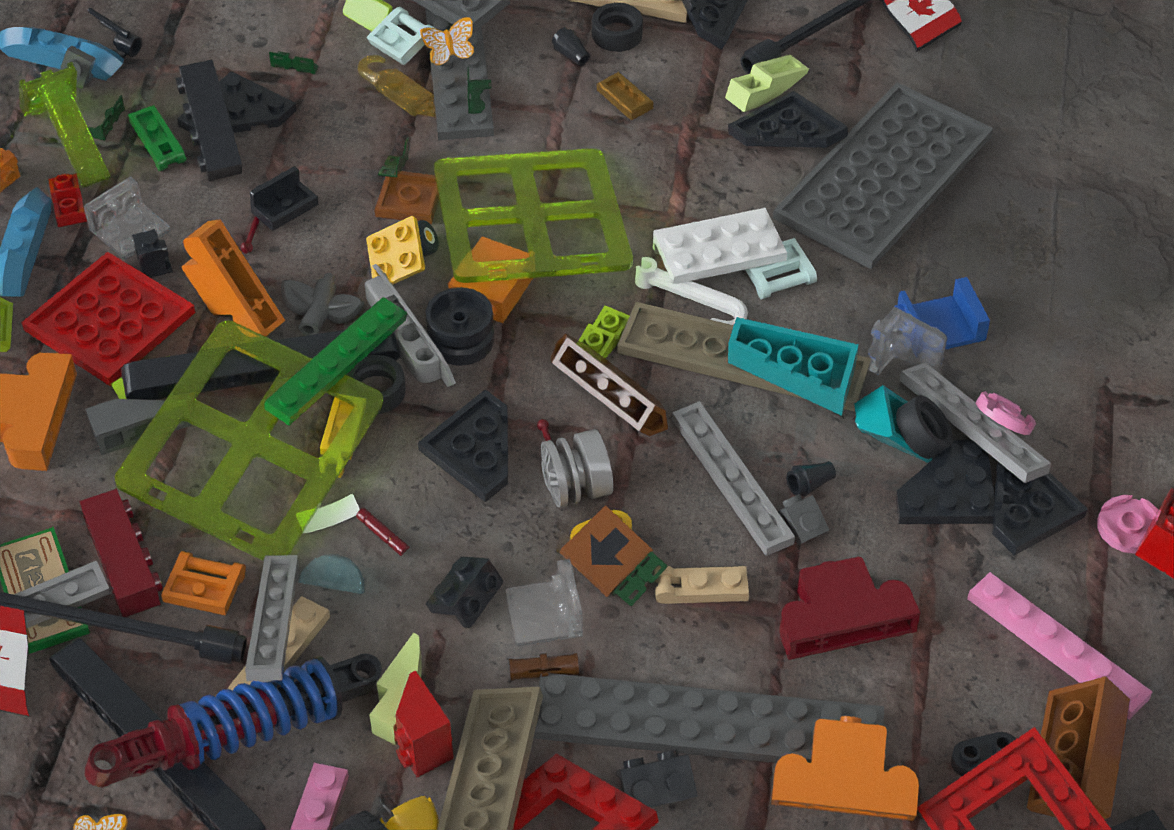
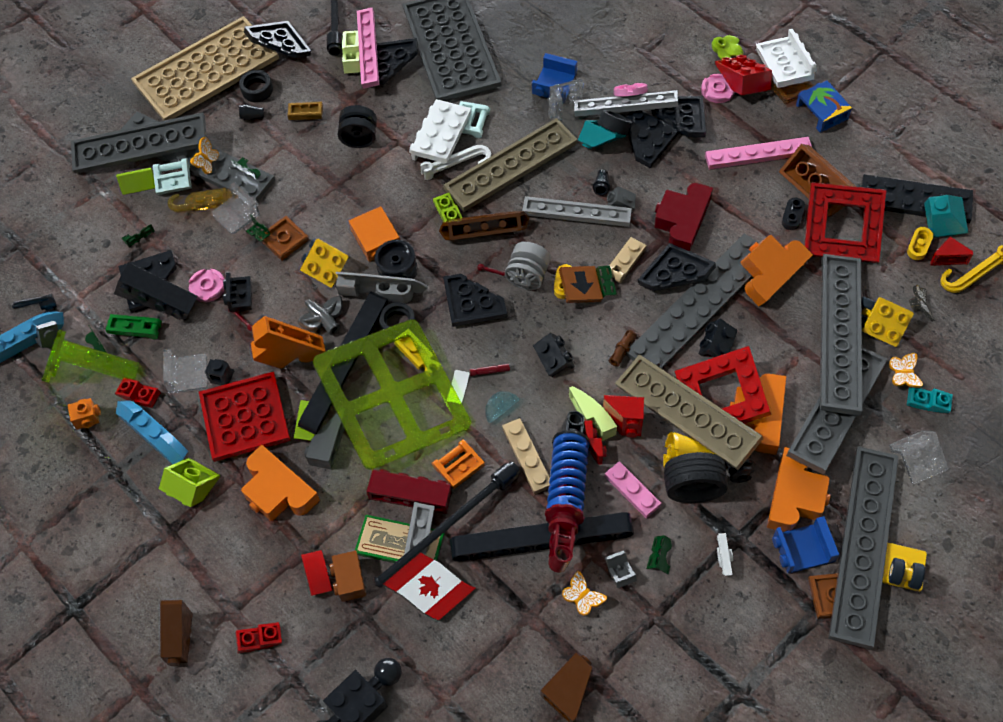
camera: 50 degrees left, 10 degrees up
light grey plate [245,555,299,682] -> none
green plate [264,297,407,426] -> none
clear neon green window [434,149,633,283] -> none
clear bracket [505,559,583,647] -> none
teal wedge [728,317,859,416] -> none
none -> bright pink tile [189,269,225,303]
none -> clear bracket [212,182,260,234]
none -> black wheel [337,105,377,148]
none -> bright pink plate [357,8,379,89]
none -> red slope [584,420,606,465]
none -> black plate [638,243,716,291]

